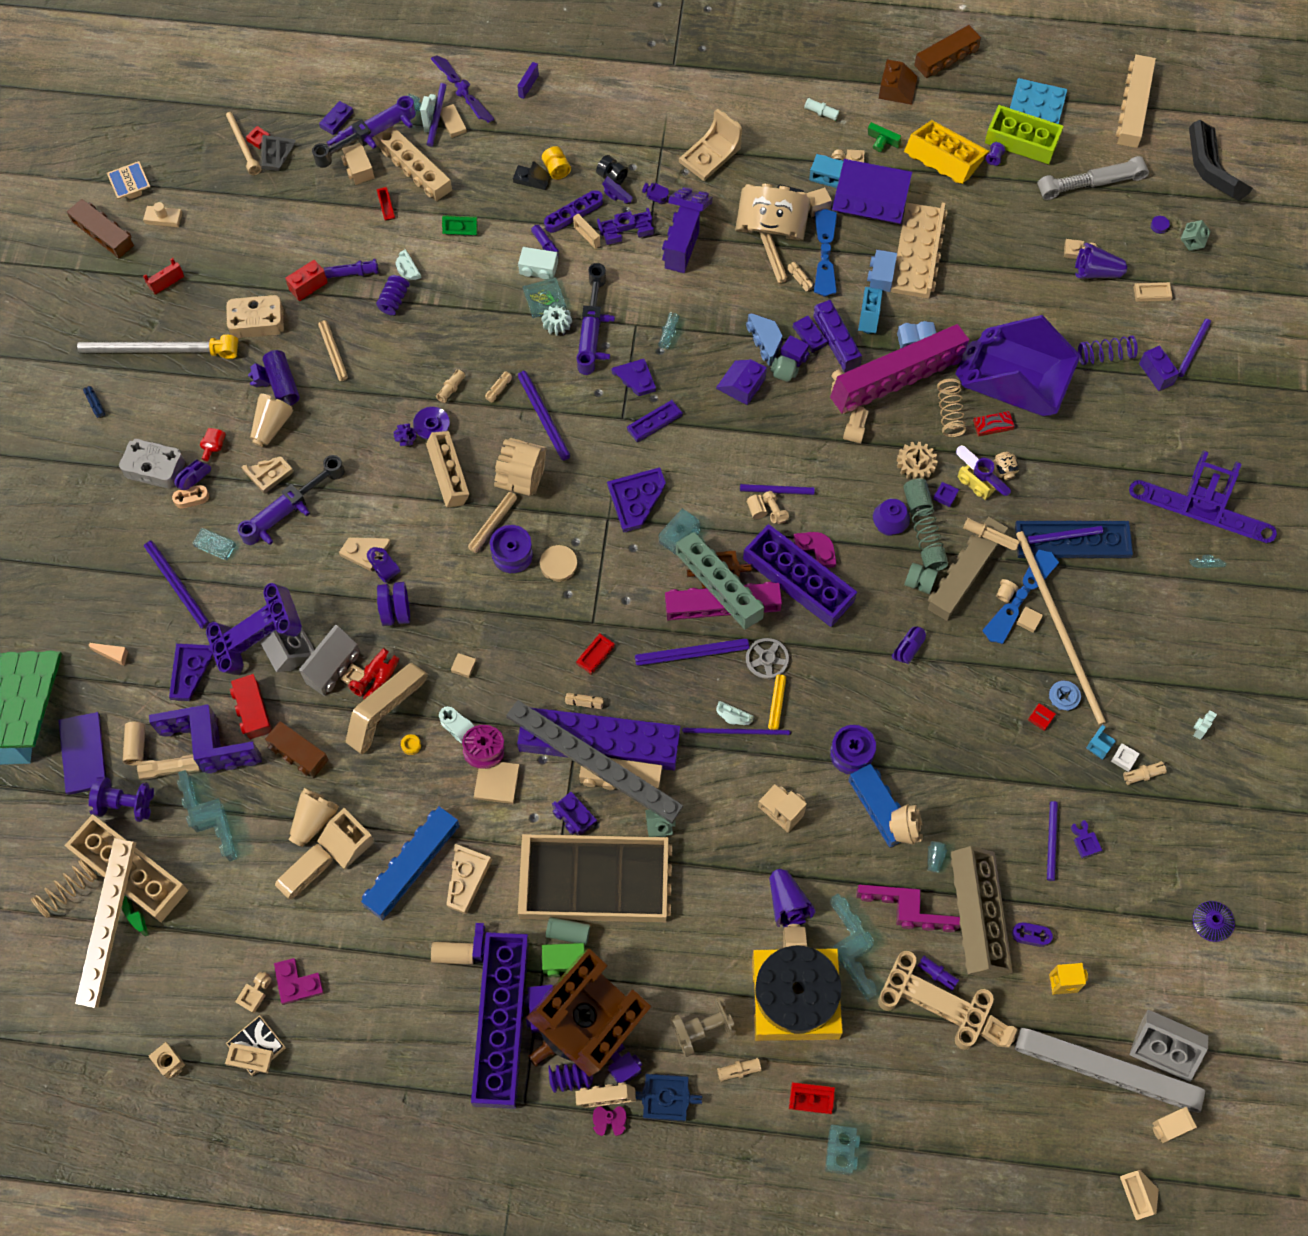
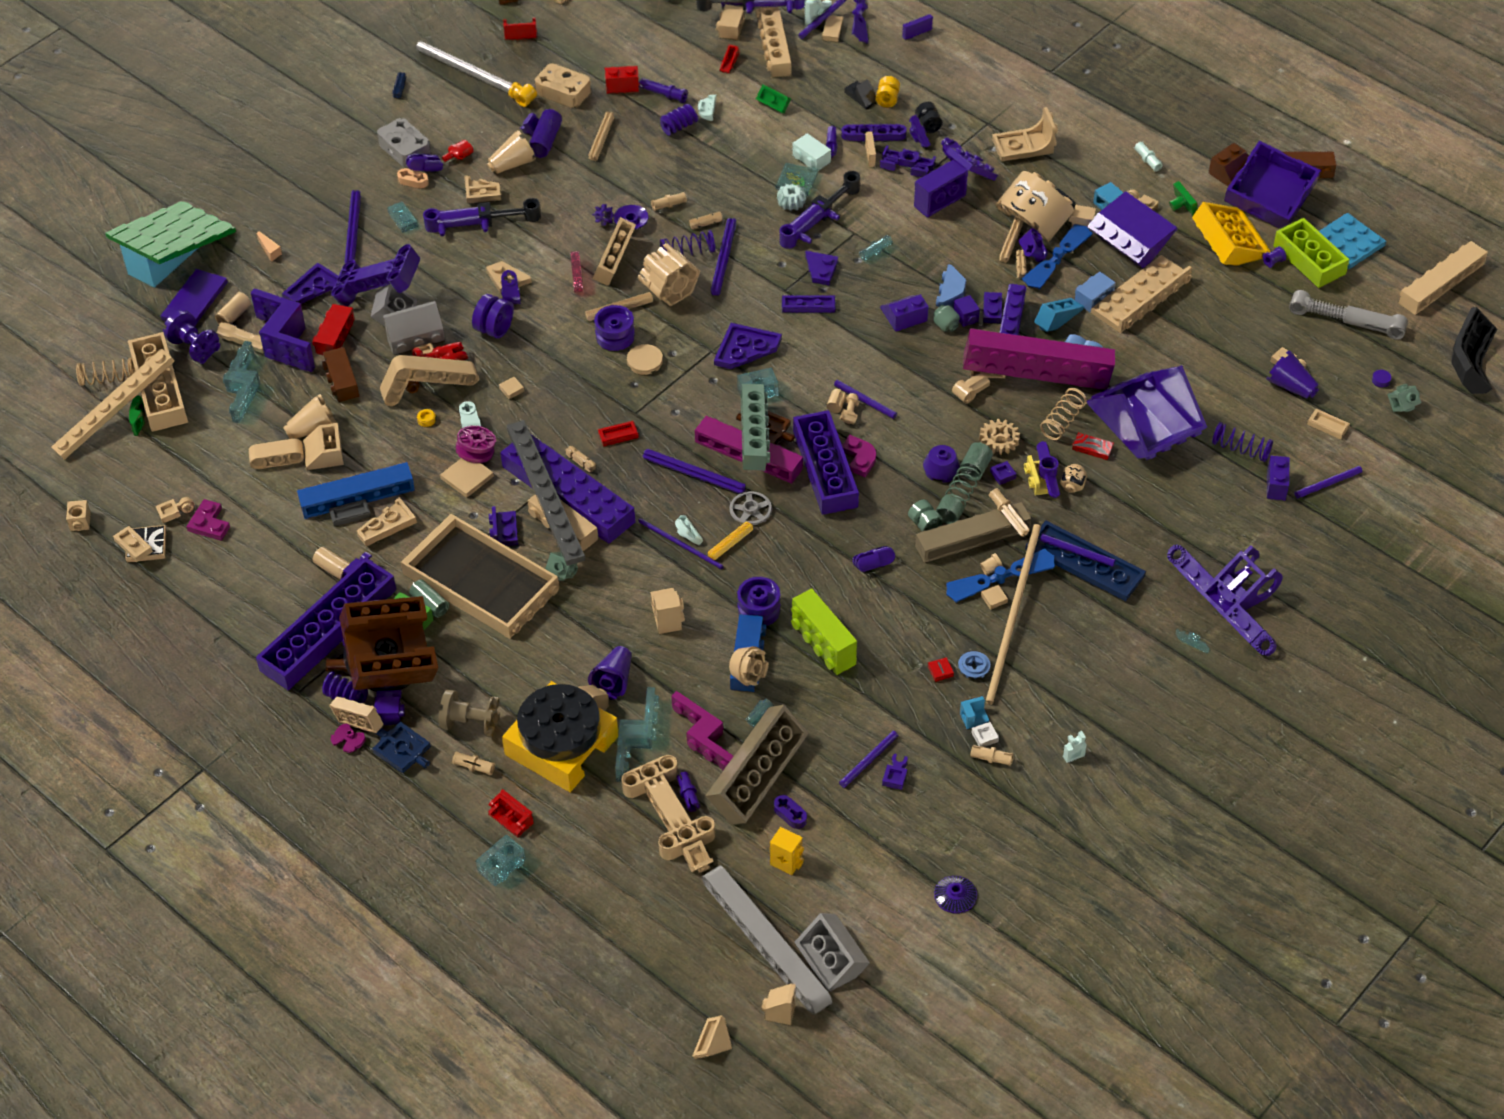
camera: 35 degrees right, 15 degrees down
none -> dark grey tile [329,499,371,527]
none -> clear pink beam [570,251,583,292]
none -> dark purple piece [660,230,716,256]
none -> lime brick [791,588,857,675]
none -> dark purple piece [1019,228,1047,262]
none -> dark purple tile [1224,140,1321,229]

